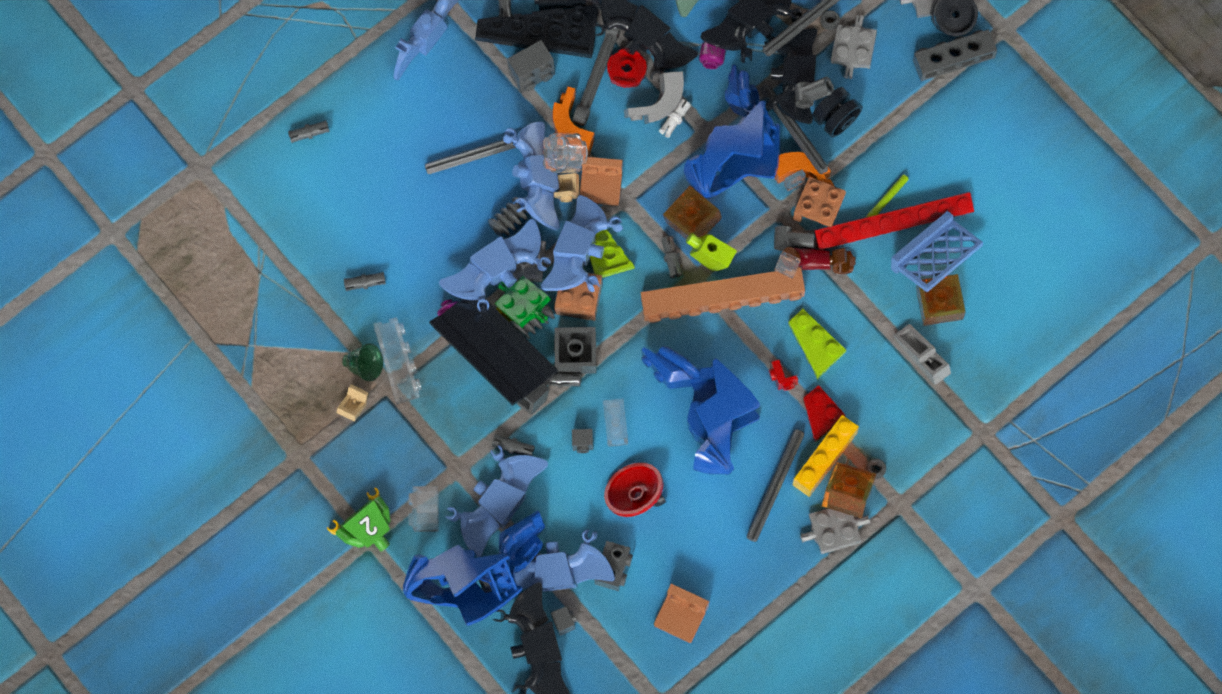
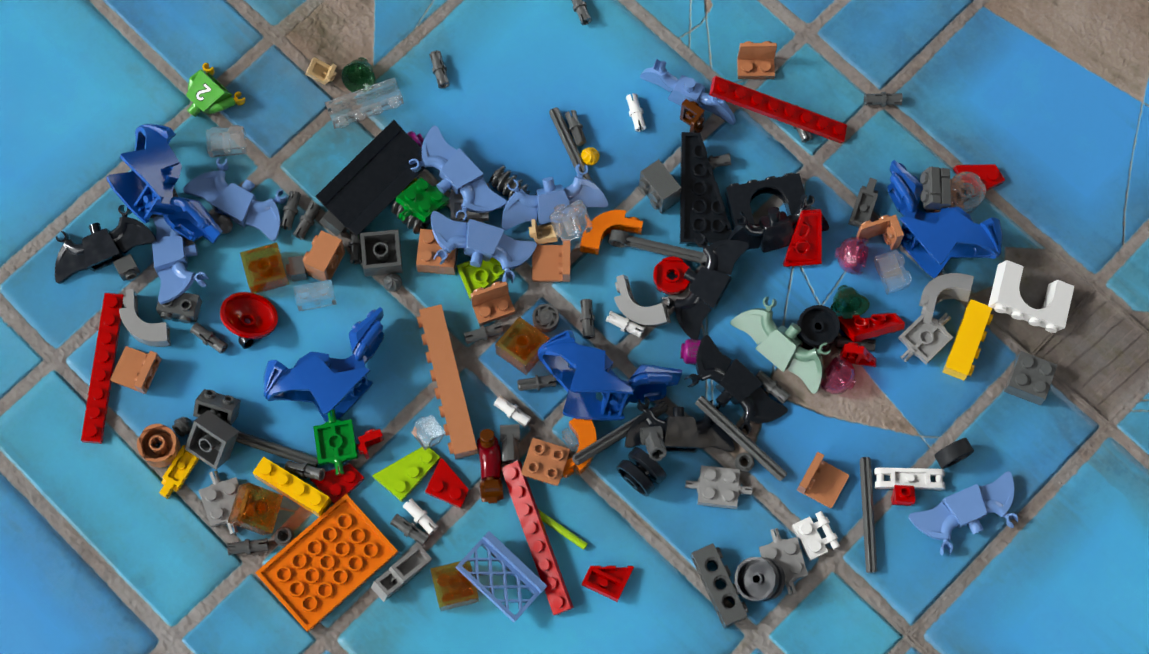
camera: 80 degrees right, 0 degrees up
lime torso [686,232,737,272] -> none
clear tile [774,251,801,279] -> none
none -> red plate [81,293,124,444]
none -> light grey arch [119,289,171,347]
none -> nougat brick [137,424,181,468]
none -> yellow hinge [159,445,199,499]
none -> dark grey plate [172,417,193,437]
none -> dark grey brick [185,410,239,470]
none -> dark grey pin [190,322,228,354]
none -> dark grey brick [193,389,241,425]
none -> dark grey plate [215,214,233,234]
none -> dark grey pin [227,538,269,556]
none -> clear orange brick [240,242,289,294]
none -> orange plate [255,494,399,633]
none -> dark grey pin [285,461,325,481]
none -> dark grey pin [293,202,321,240]
none -> nougat brick [303,230,346,284]
none -> green plate [313,409,358,475]
none -> dark grey plate [383,273,402,292]
none -> dark grey pin [390,514,430,546]
none -> white pin [403,498,439,535]
none -> clear brick [411,415,446,450]
none -> red wing [425,458,469,509]
none -> nougat bracket [470,281,515,326]
none -> white pin [493,395,532,428]
none -> dark grey axle [517,375,556,391]
none -> dark grey wheel [532,304,559,333]
none -> dark grey axle [565,110,586,146]
none -> dark grey pin [580,299,595,339]
none -> yellow plate [581,147,599,166]
none -> red wing [582,566,634,602]
none -> white pin [626,93,647,132]
none -> reddish brown bracket [680,99,705,133]

